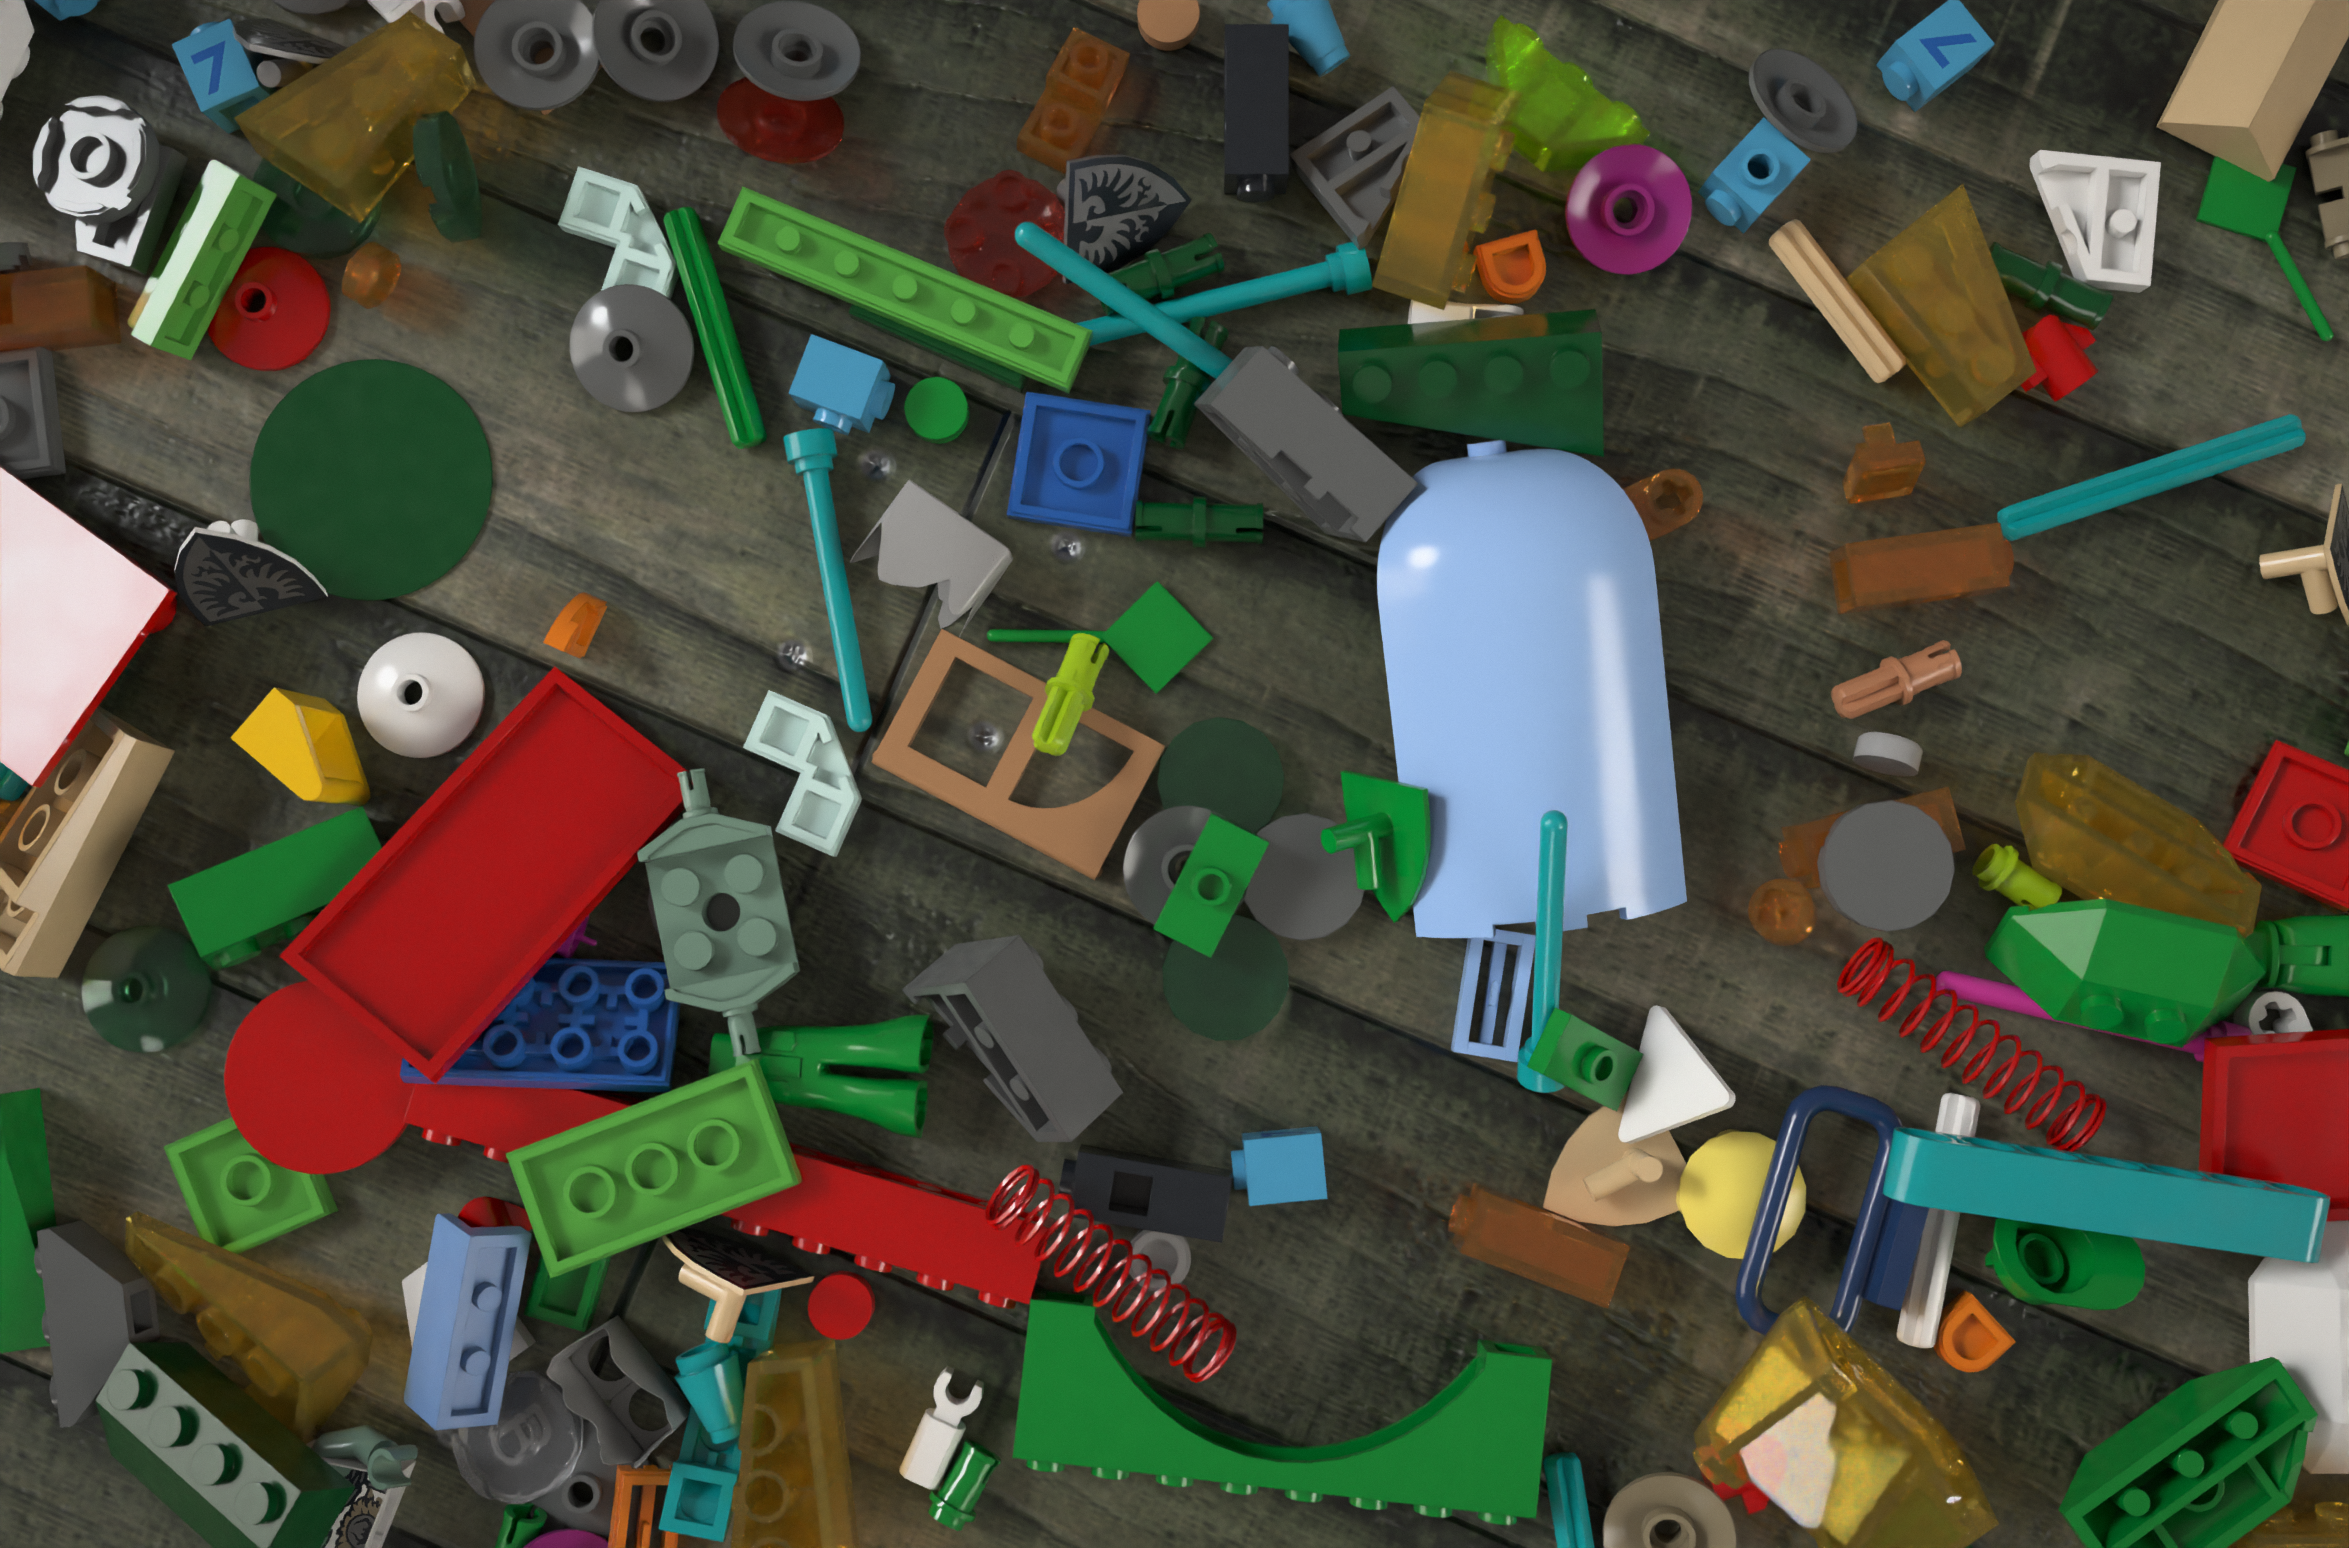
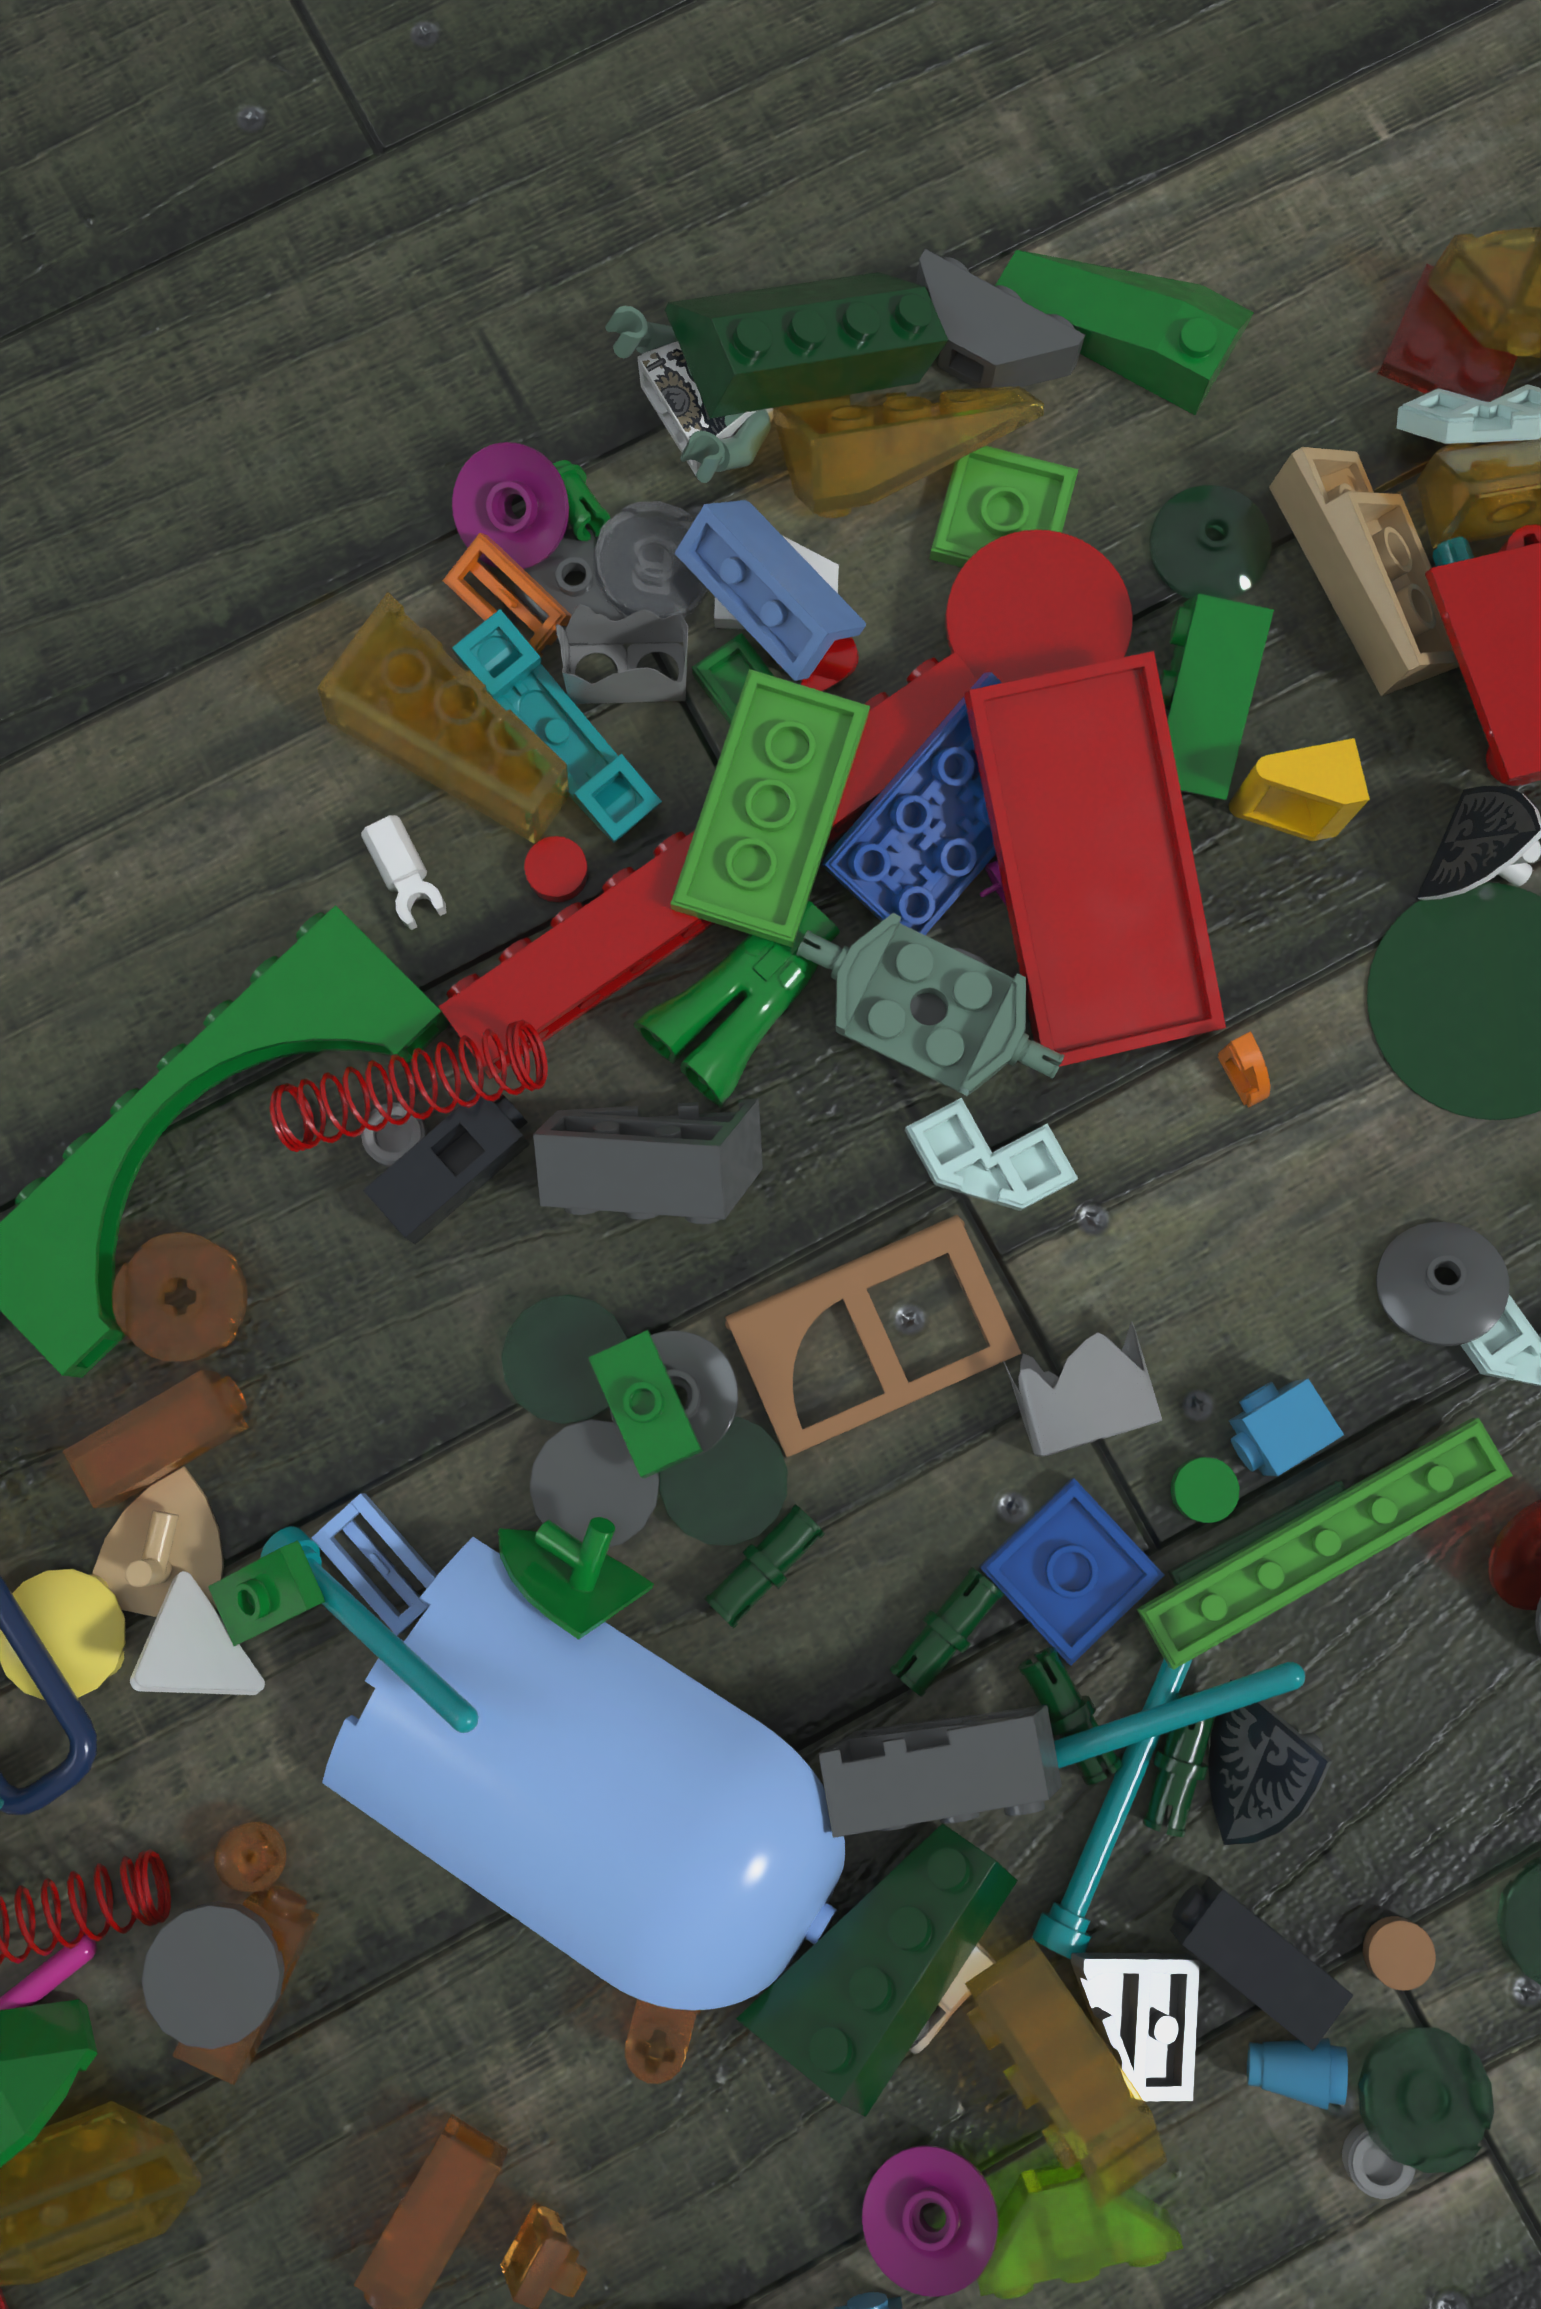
camera: 125 degrees right, 5 degrees down
white dish [357,633,485,758] -> none
shield [662,1227,815,1343] -> none
green axle [663,207,767,449] -> none
teal cone [674,1340,750,1444] -> none
teal piece [783,428,872,732] -> none
green pin [928,1439,1001,1531] -> none
clear red dish [944,170,1065,298] -> none
green piece [987,581,1213,694] -> none
clear orange slope [1016,27,1130,174] -> none
lime axle [1032,633,1110,756] -> none
dark azure brick [1231,1126,1328,1206] -> none
orange tile [1473,229,1546,304] -> none
nougat axle [1831,640,1962,719] -> none
light grey tile [1853,732,1923,776] -> none
lime pin [1972,844,2062,910] -> none
none -> clear orange plate [112,1232,248,1362]
none -> dark green pin [704,1504,825,1629]

